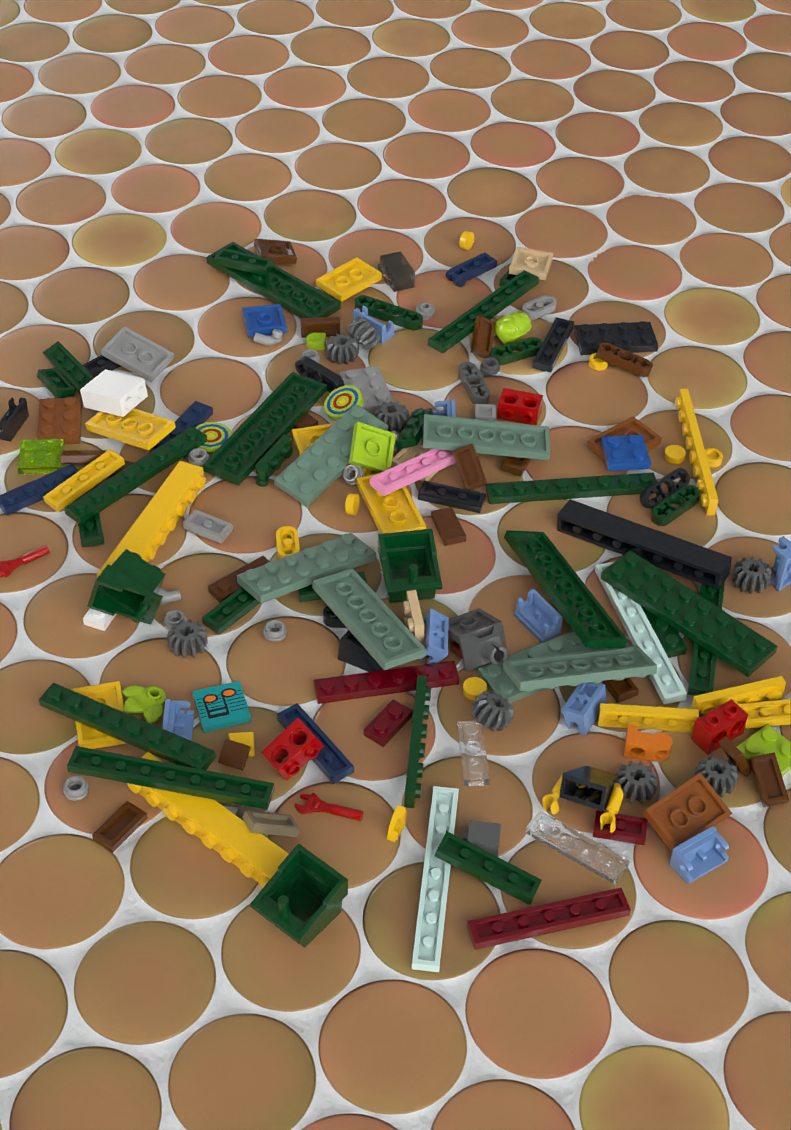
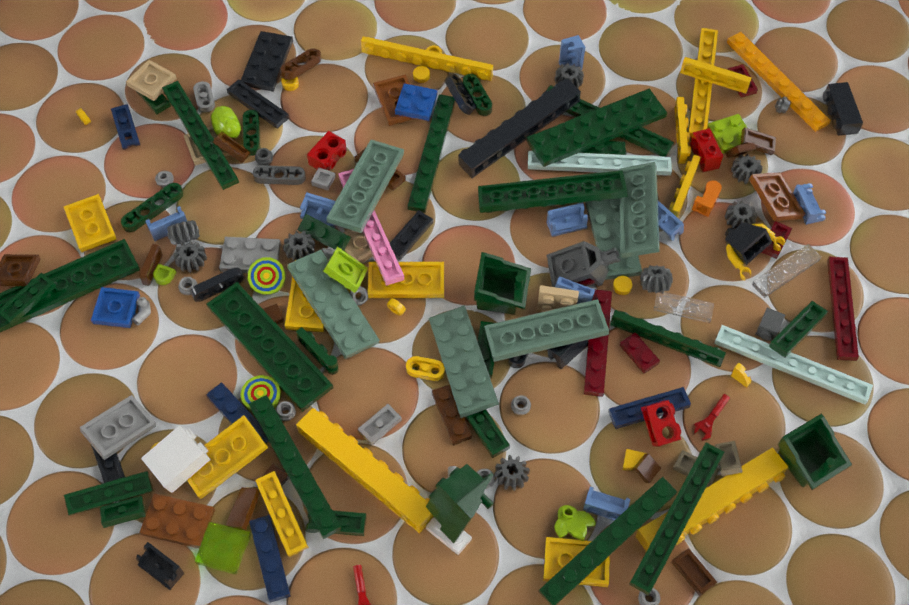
camera: 70 degrees left, 15 degrees up
teal tile [192,681,251,733] -> none
clear smoke brick [378,251,415,292] -> none
reddish brown tile [431,507,466,546] -> none
reddish brown tile [452,444,487,490] -> none

